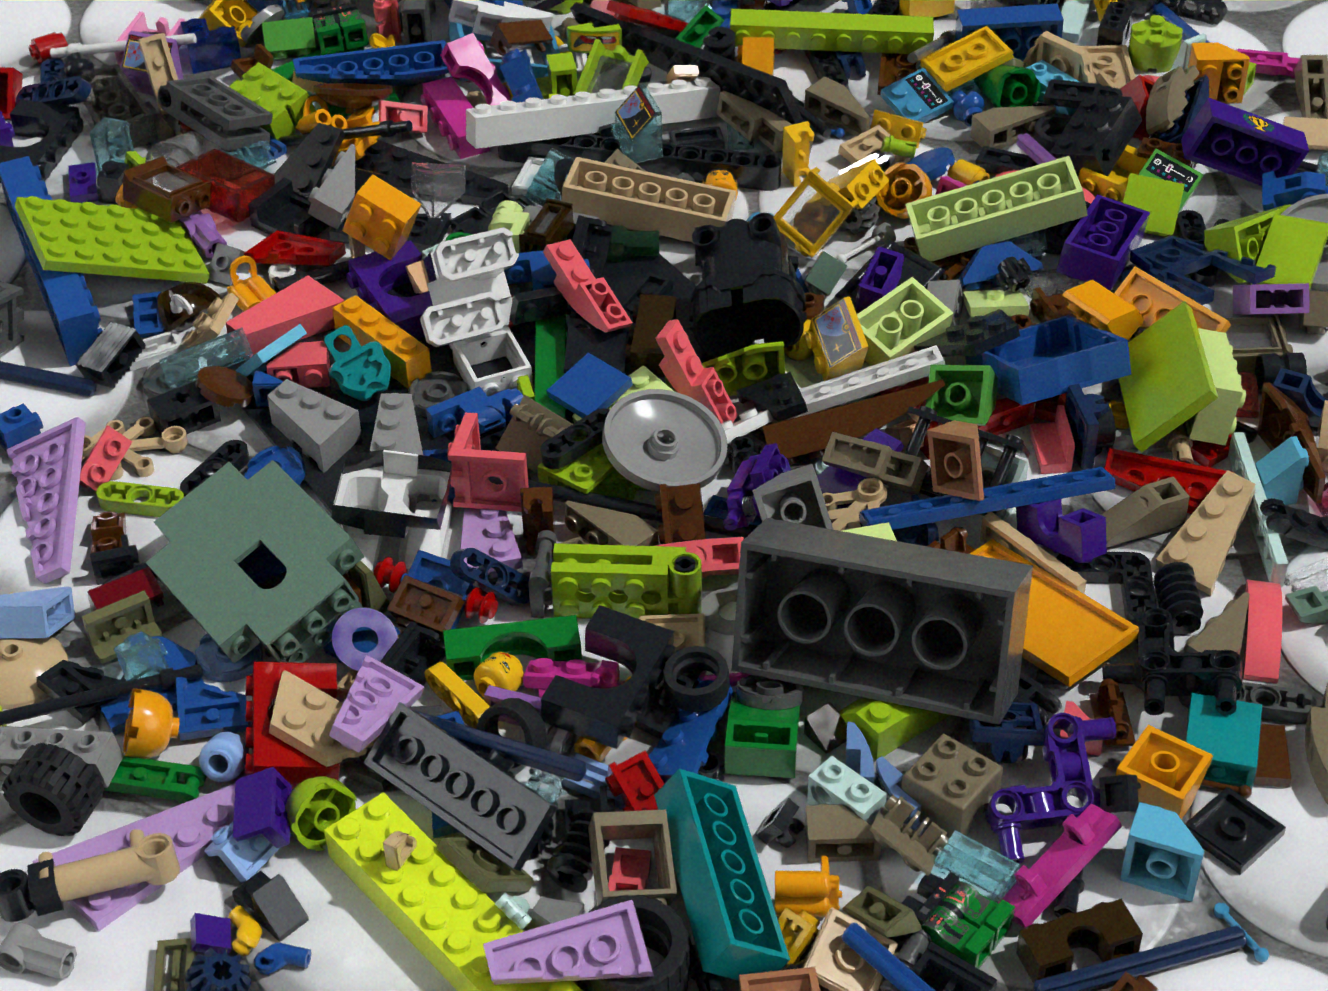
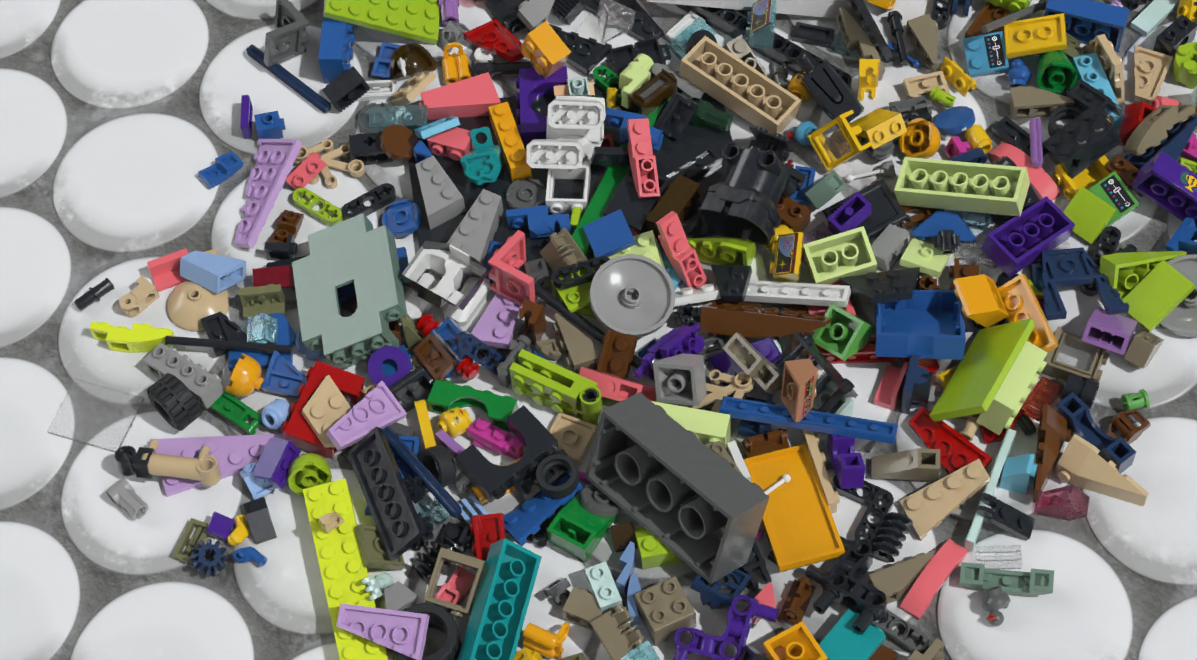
camera: 30 degrees right, 15 degrees up
none -> black piece [795,50,864,129]

